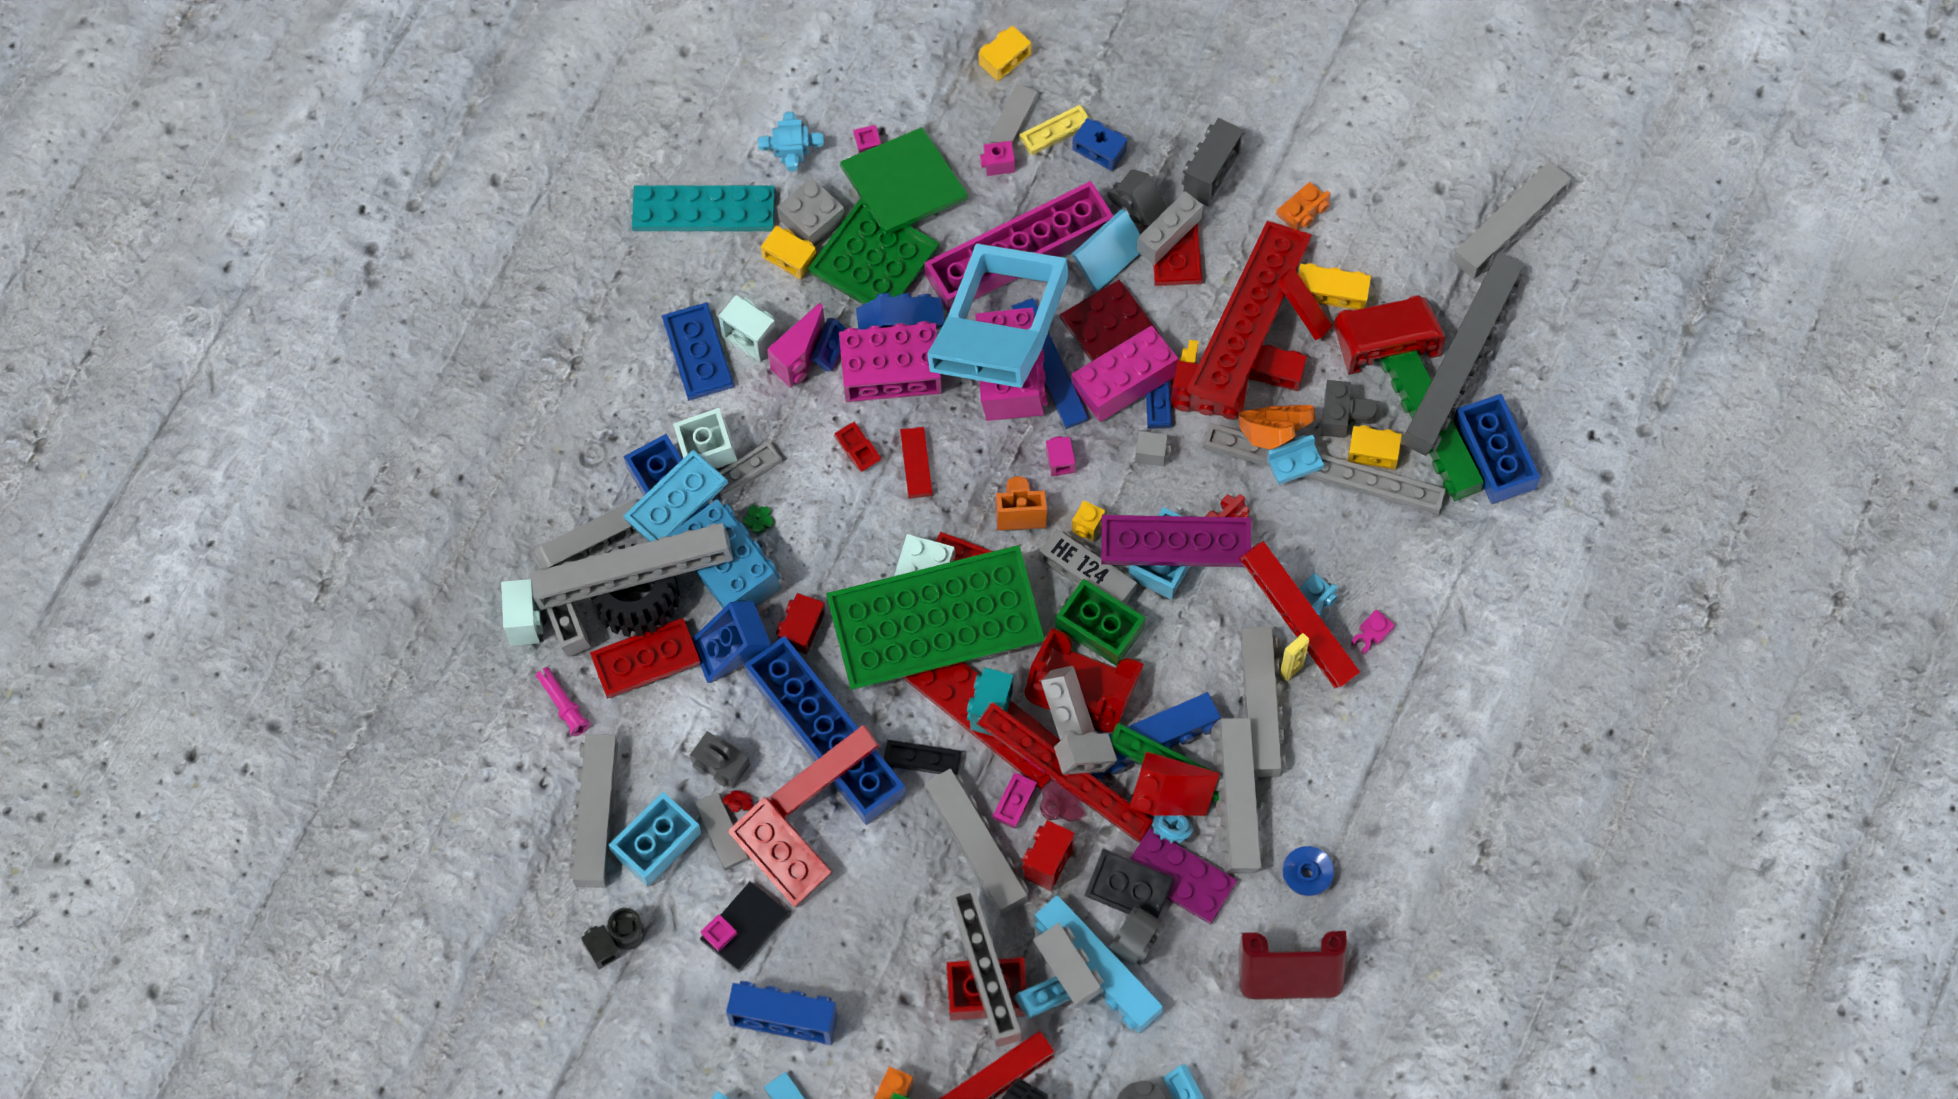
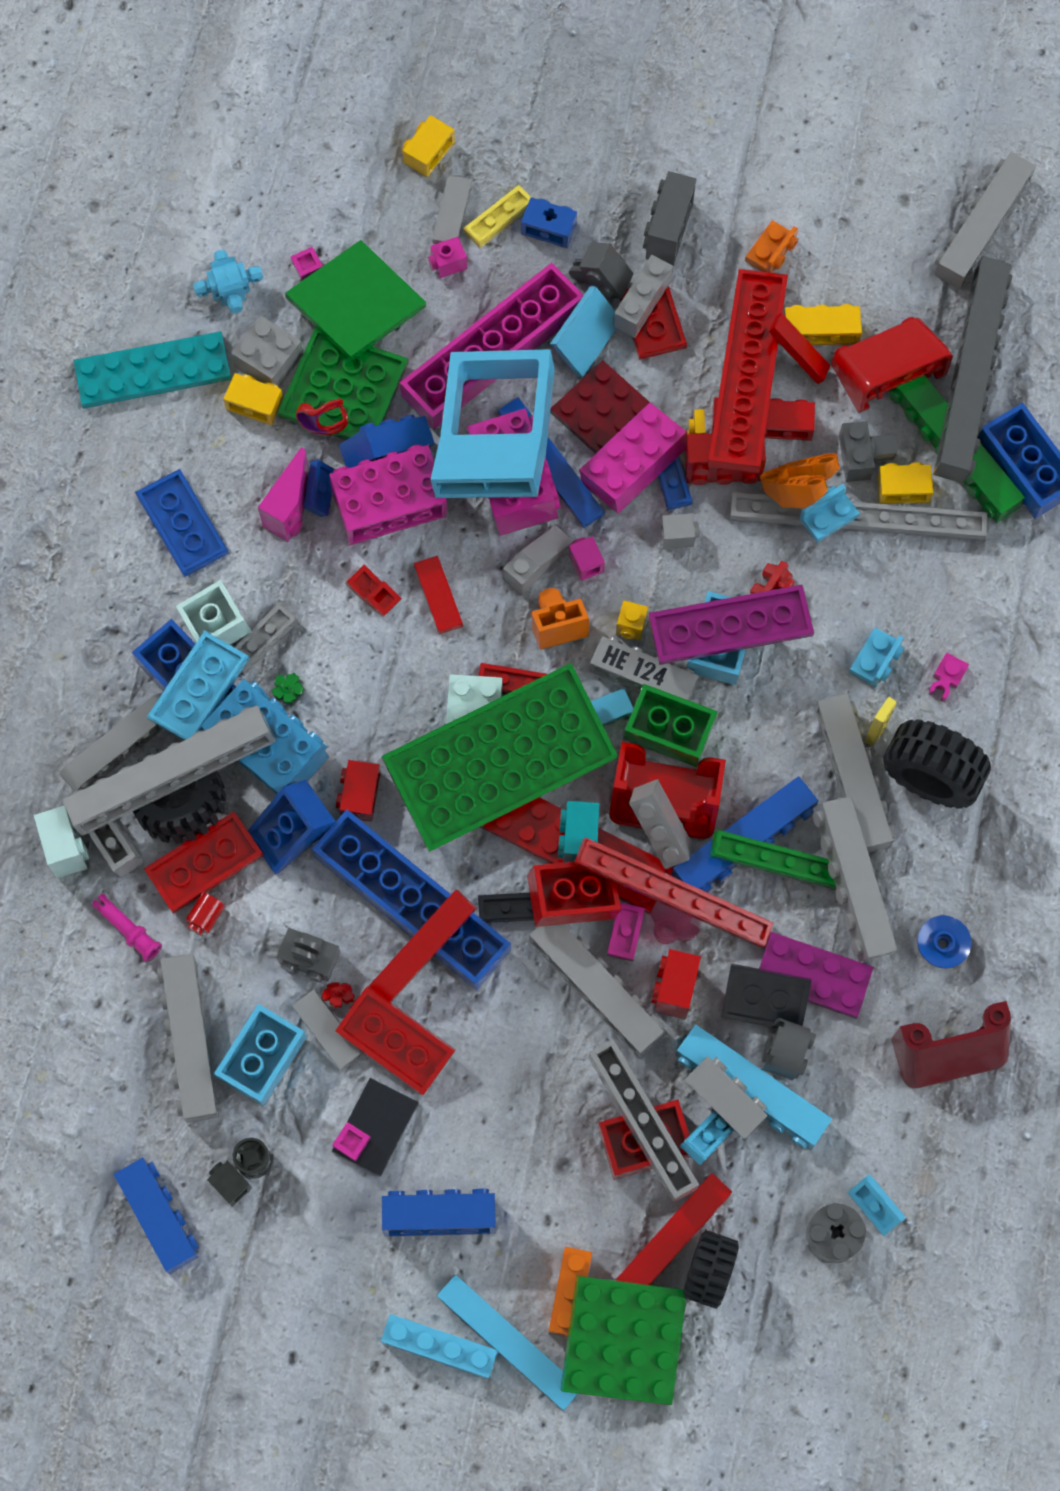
camera: 15 degrees left, 5 degrees up
light aqua brick [718,295,777,362] -> none
light grey brick [1054,732,1117,775] -> none
red slope [1129,751,1219,816] -> none
medium azure gear [1152,816,1193,844] -> none
red piece [1238,541,1360,688] -> none
none -> blue brick [114,1157,200,1275]
none -> red brick [186,892,225,936]
none -> red piece [296,398,348,435]
none -> light grey slope [503,525,573,596]
none -> red brick [527,862,621,927]
none -> medium azure tile [591,688,634,726]
none -> black tyre [883,719,991,809]

